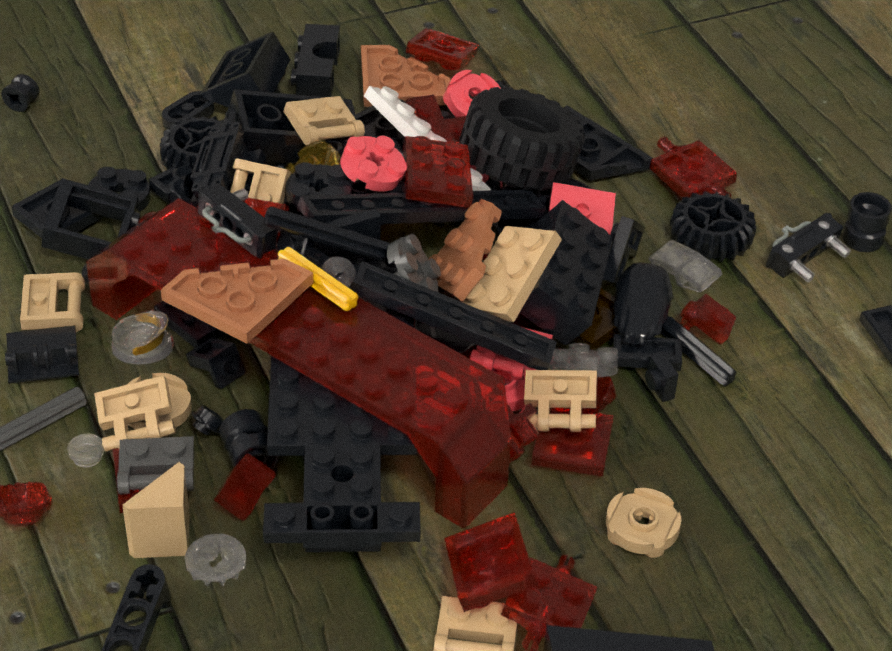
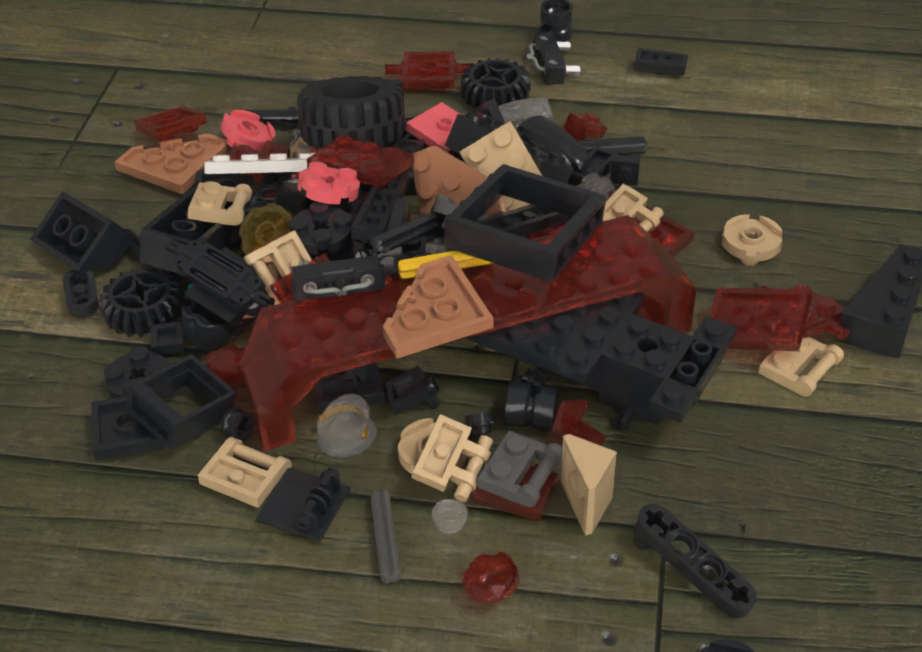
camera: 55 degrees left, 0 degrees up
clear gear [185,534,246,587] -> none
black arch [291,24,340,97] -> none
none -> black window [442,164,607,283]

